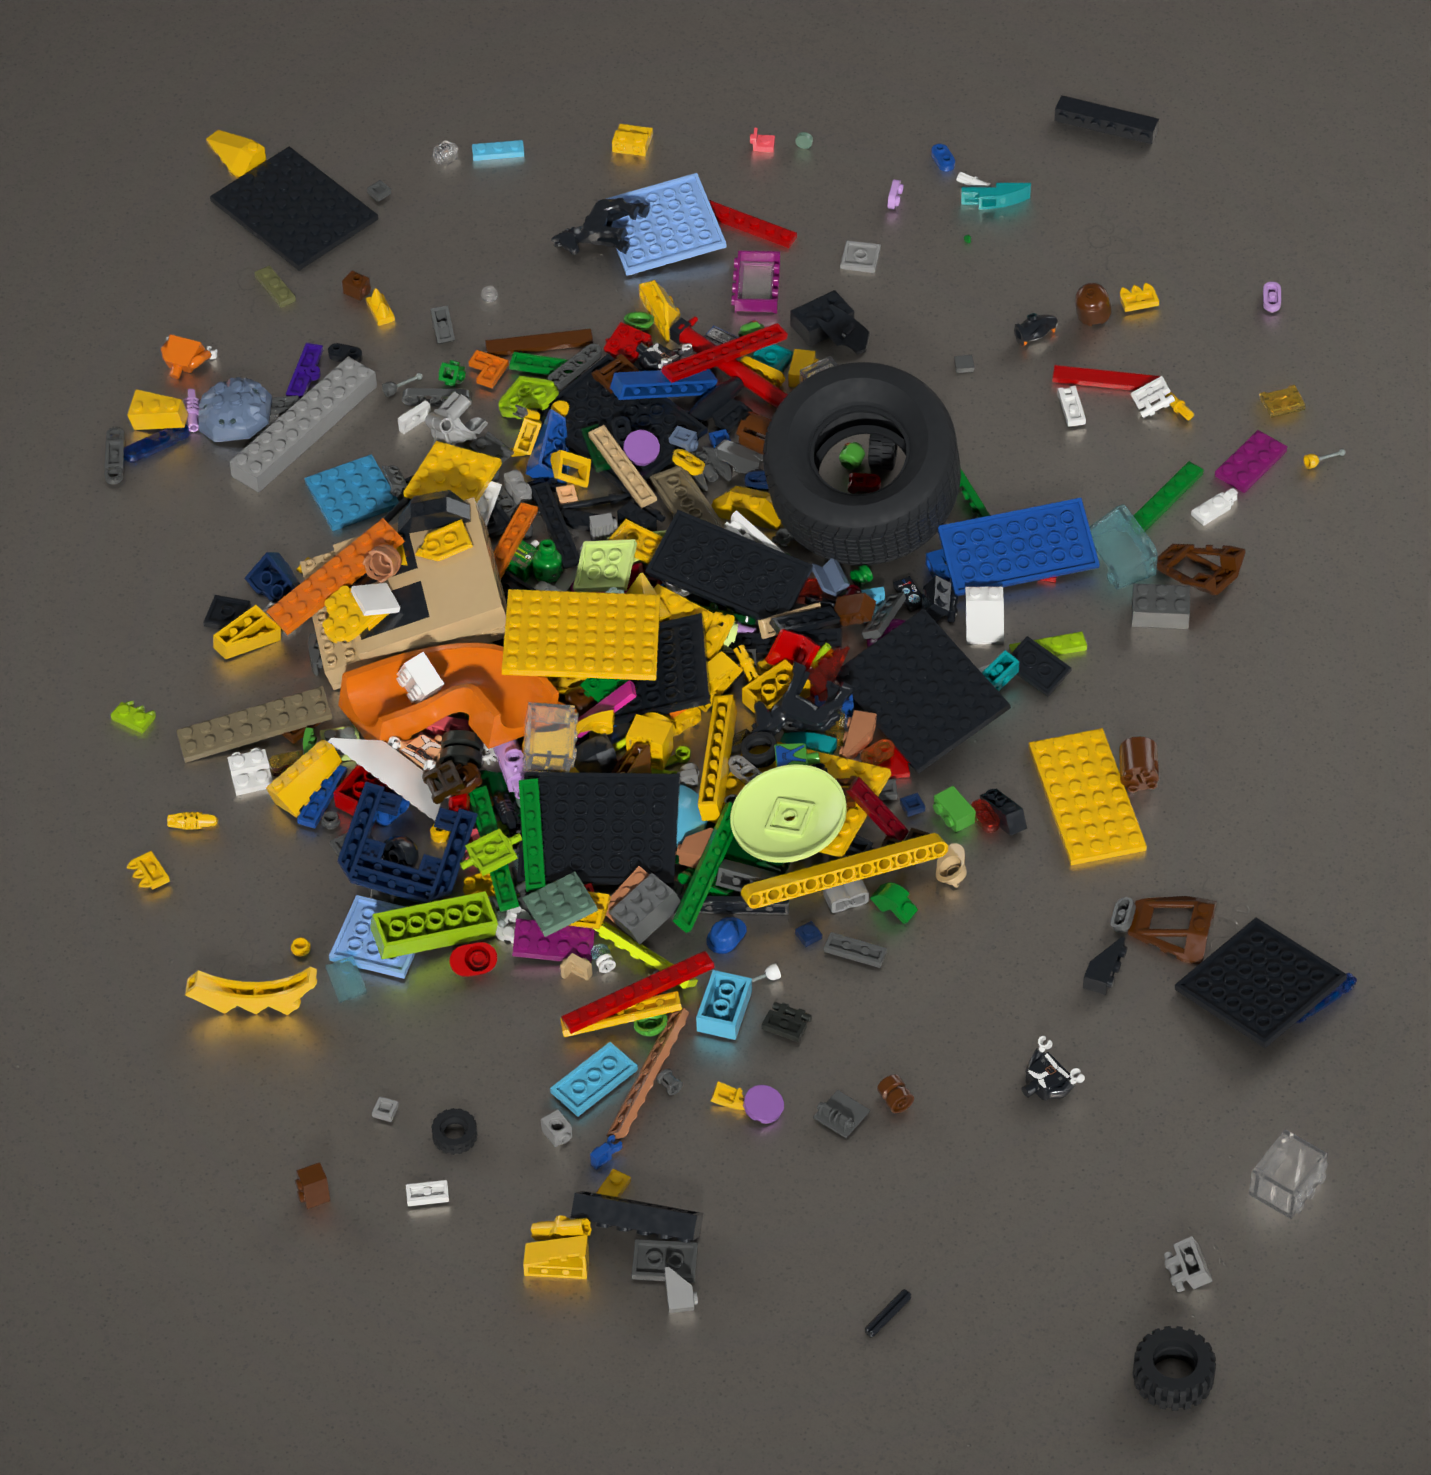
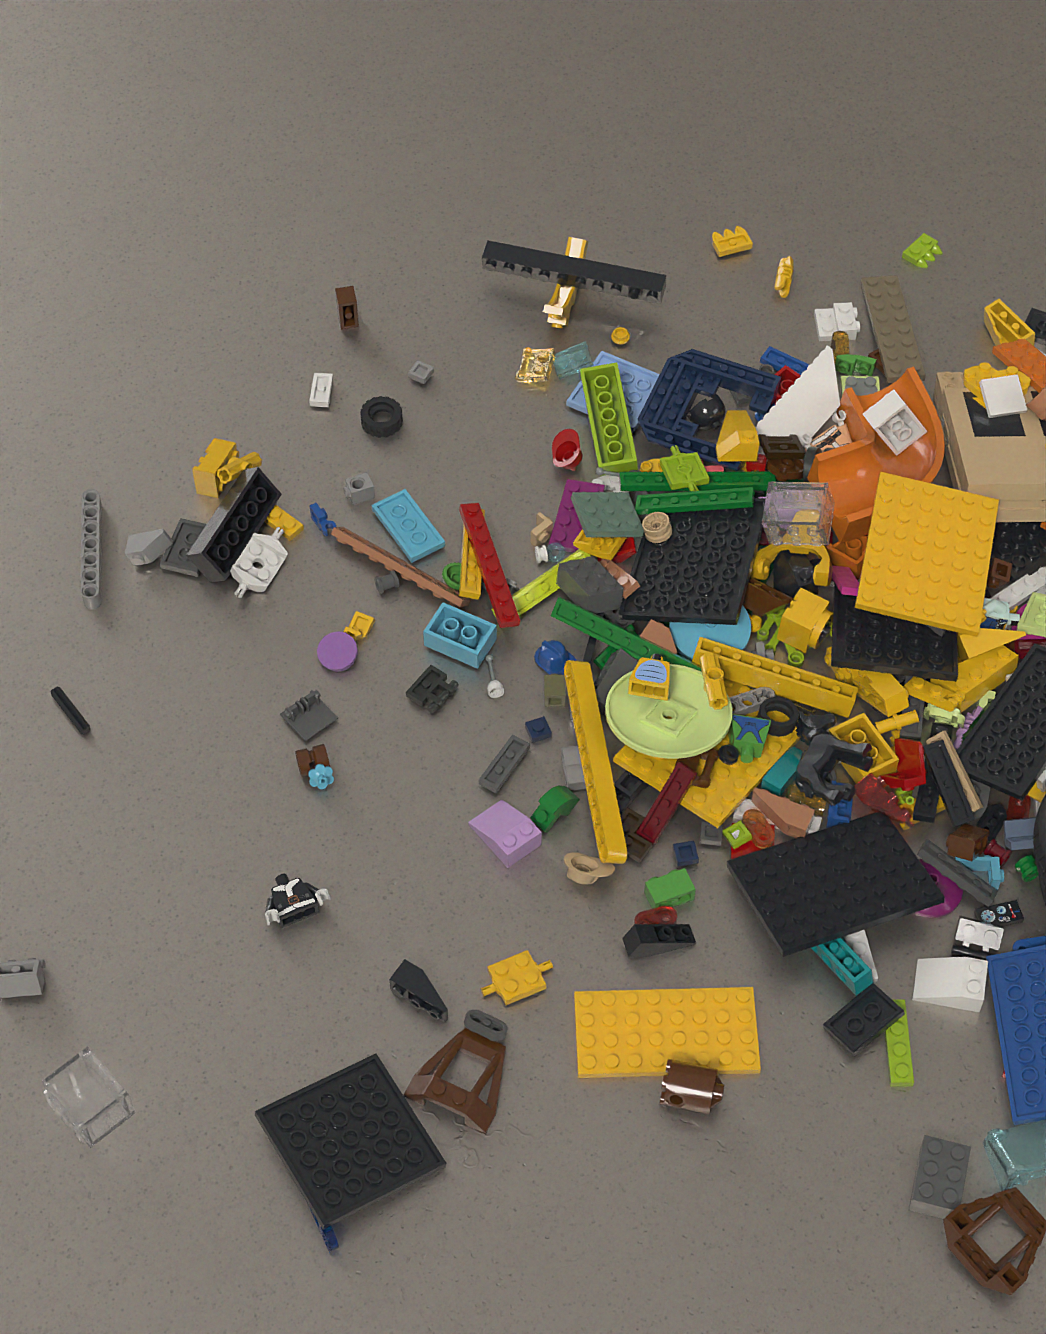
camera: 100 degrees right, 5 degrees up
yellow wedge [266,739,342,818] -> none
none -> light grey beam [81,489,102,610]
none -> white plate [230,527,288,598]
none -> medium azure plant [308,764,334,789]
none -> lavender slope [468,800,542,868]
none -> yellow plate [480,950,553,1005]
none -> black brick [482,240,667,304]
none -> clear yellow plate [515,347,556,383]
none -> olive brick [544,674,566,707]
none -> torso [628,654,670,701]
none -> tan wheel [642,512,672,543]
none -> yellow piece [699,652,728,710]
none -> yellow wedge [716,410,759,461]
none -> lime tile [722,820,752,849]

